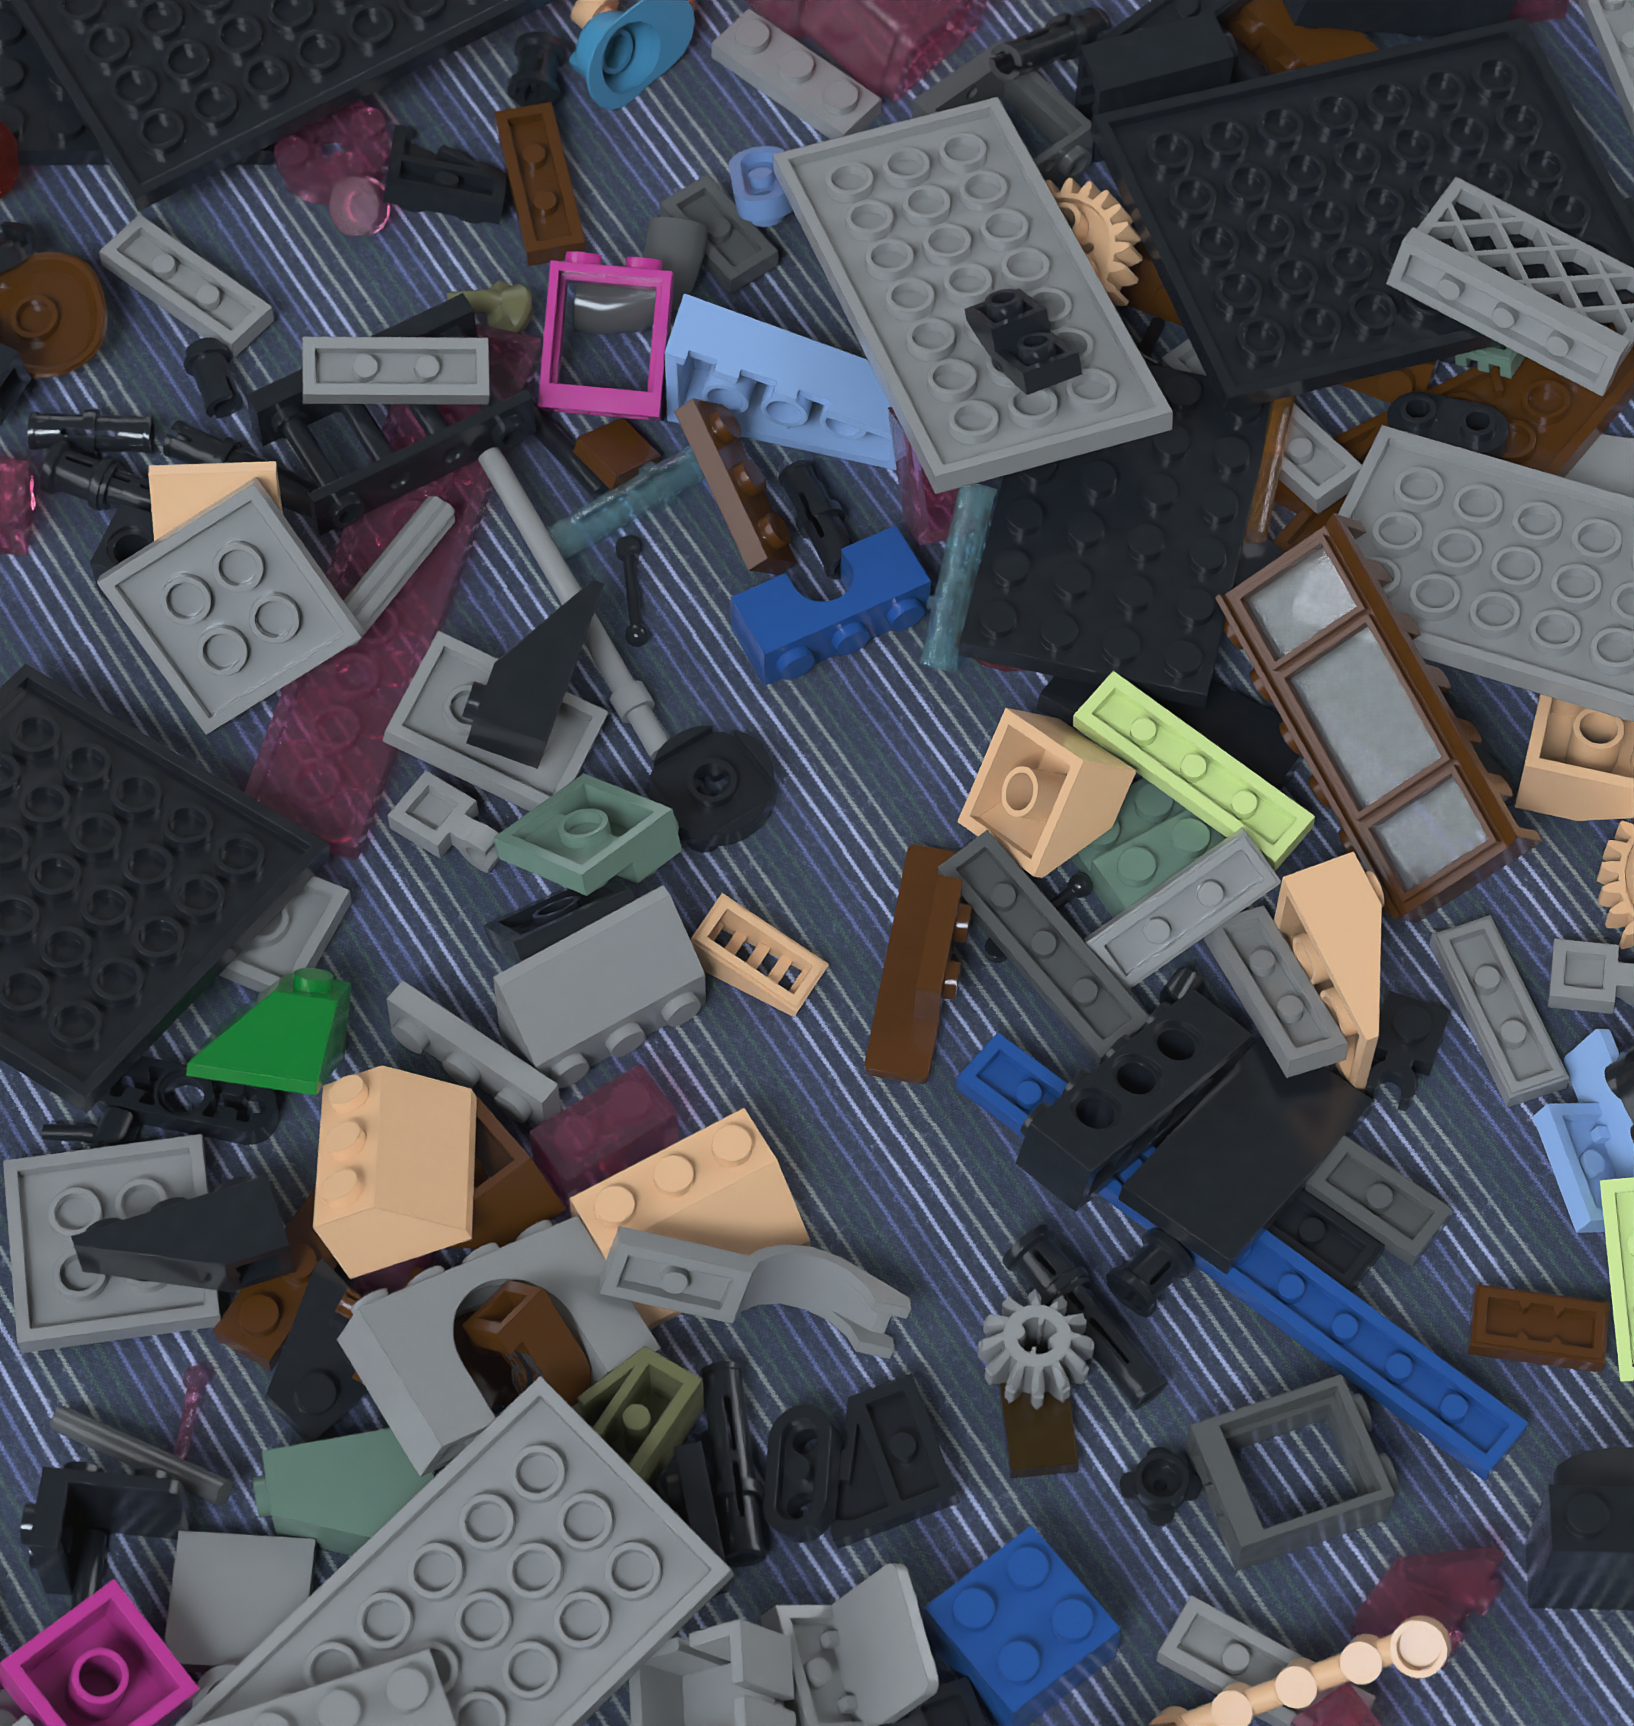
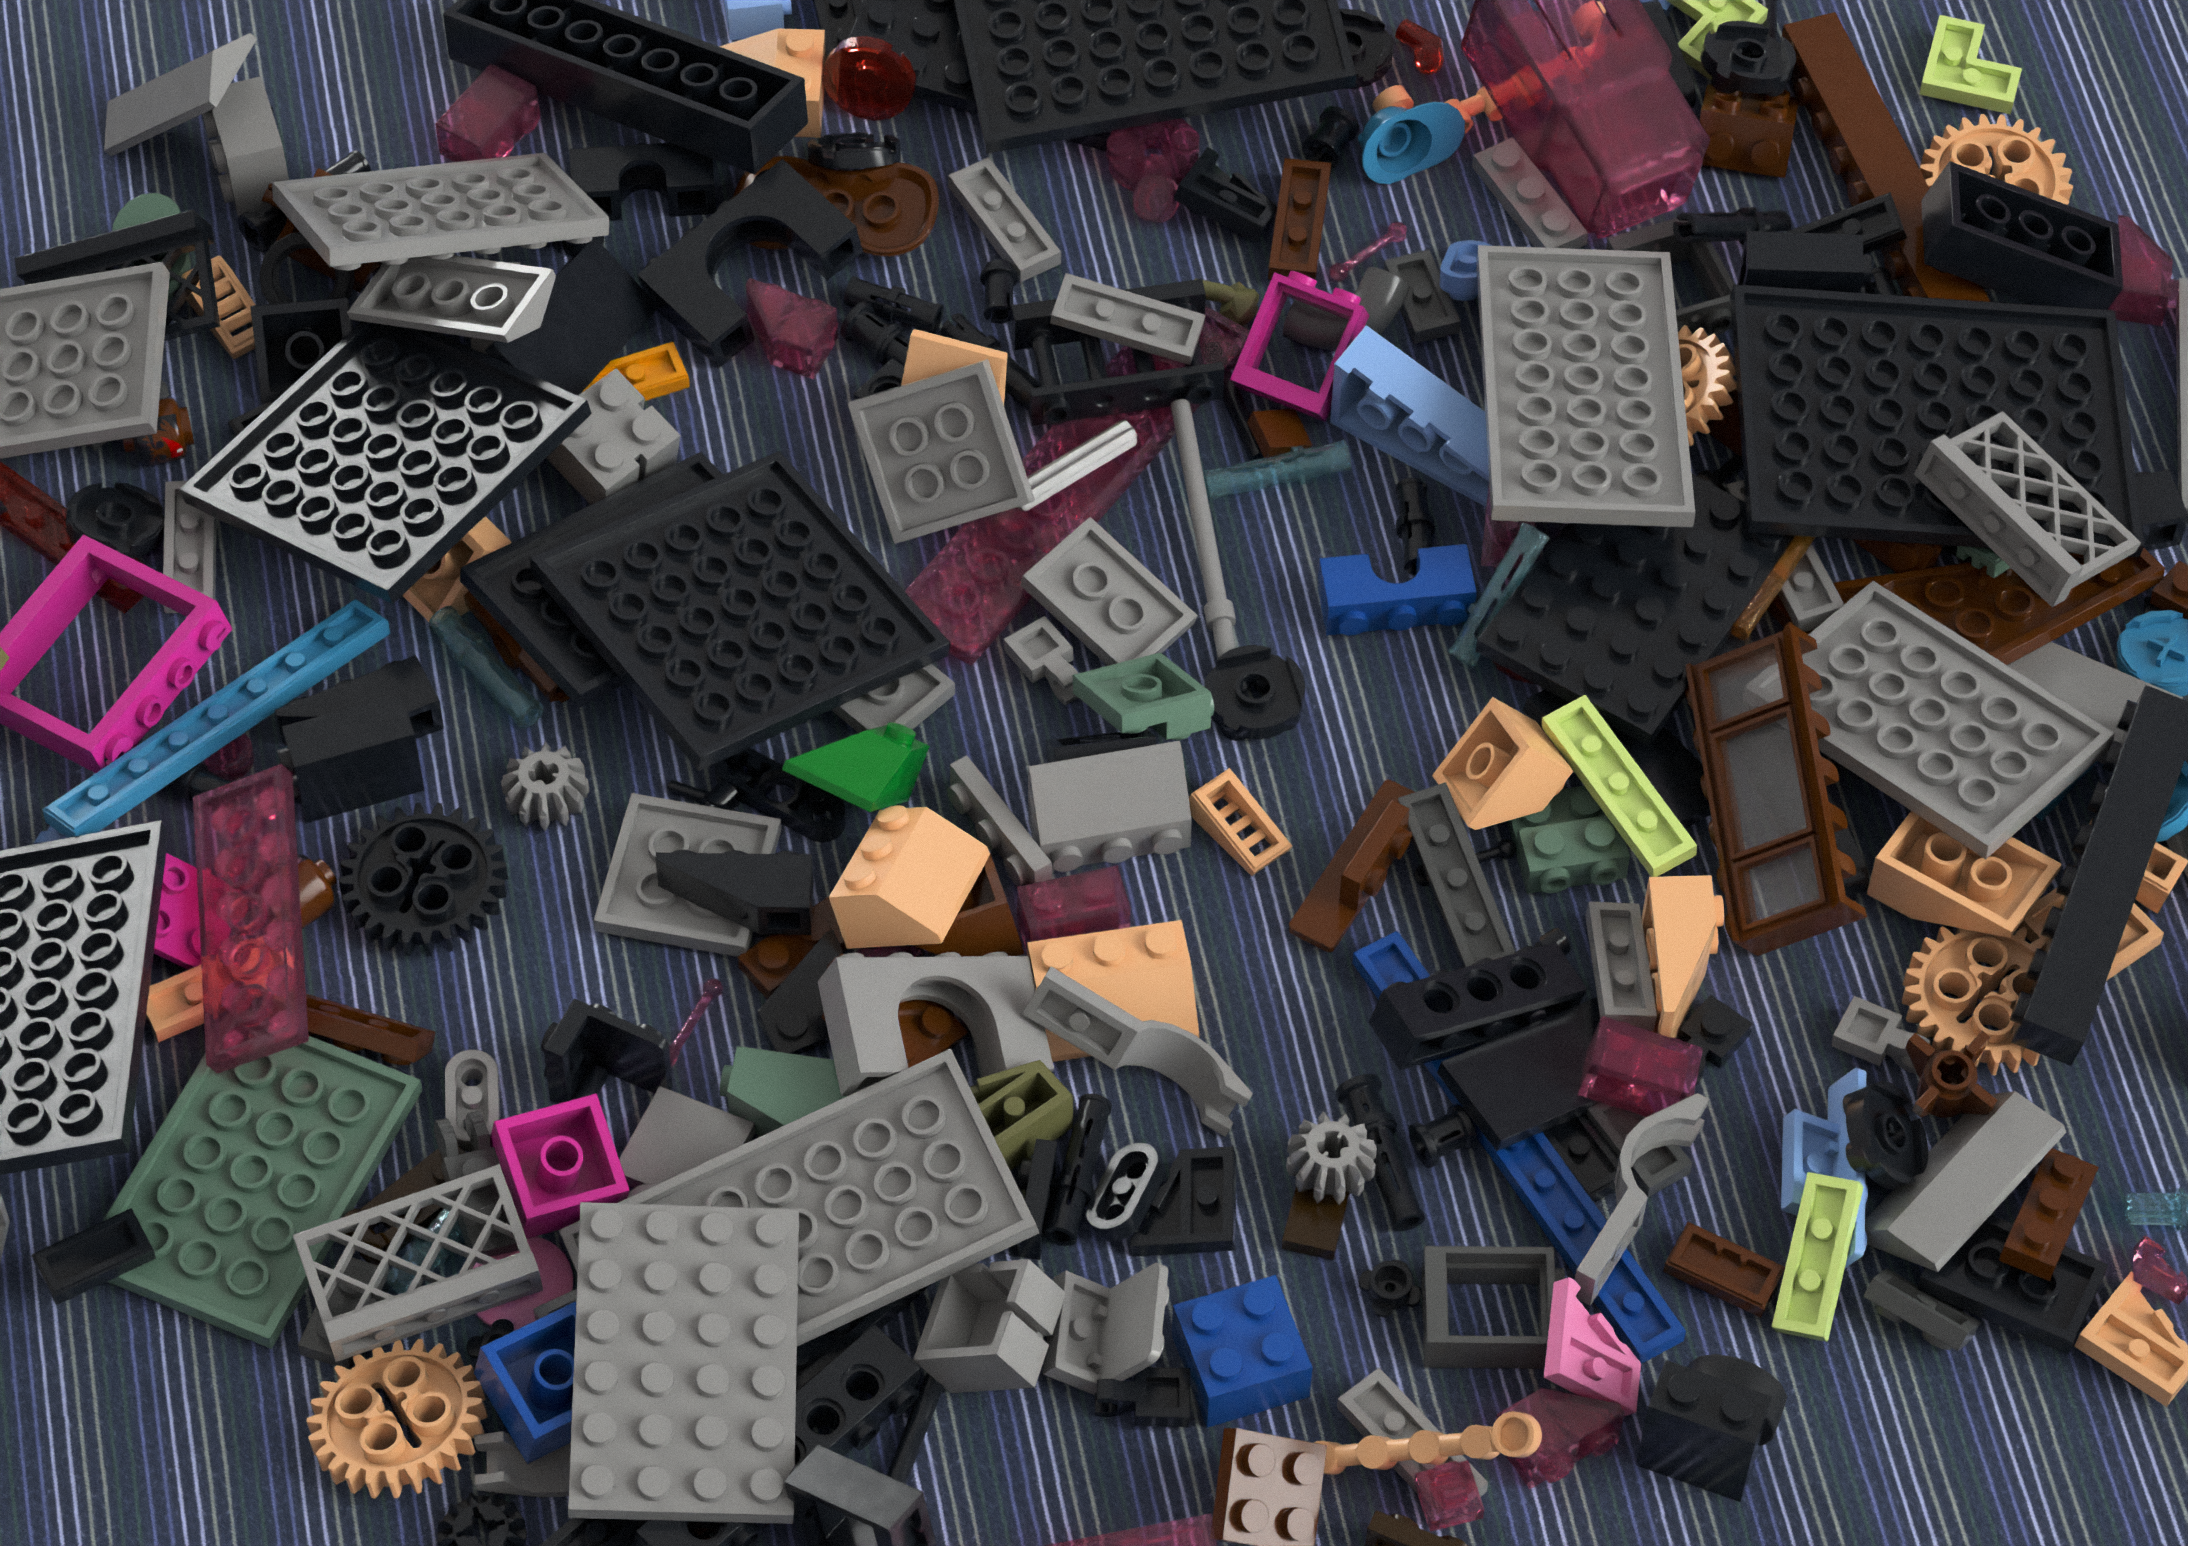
camera: 20 degrees right, 5 degrees down
dark grey bar [51,1406,233,1506] -> none
black slope [462,580,604,769] -> none
reddish brown leg [462,1280,591,1407] -> none
black hinge [615,536,649,647] -> none
reddish brown plate [674,398,797,575] -> none
black slope [964,289,1082,395] -> none
light grey tile [1084,827,1282,991] -> none
black plate [1387,392,1508,459] -> none
light grey tile [1429,915,1570,1108] -> none
none -> clear pink hinge [1329,222,1407,281]
none -> bright pink wing [1544,1277,1641,1417]
none -> light grey piece [1574,1093,1709,1306]
none -> clear pink brick [1578,1016,1703,1117]

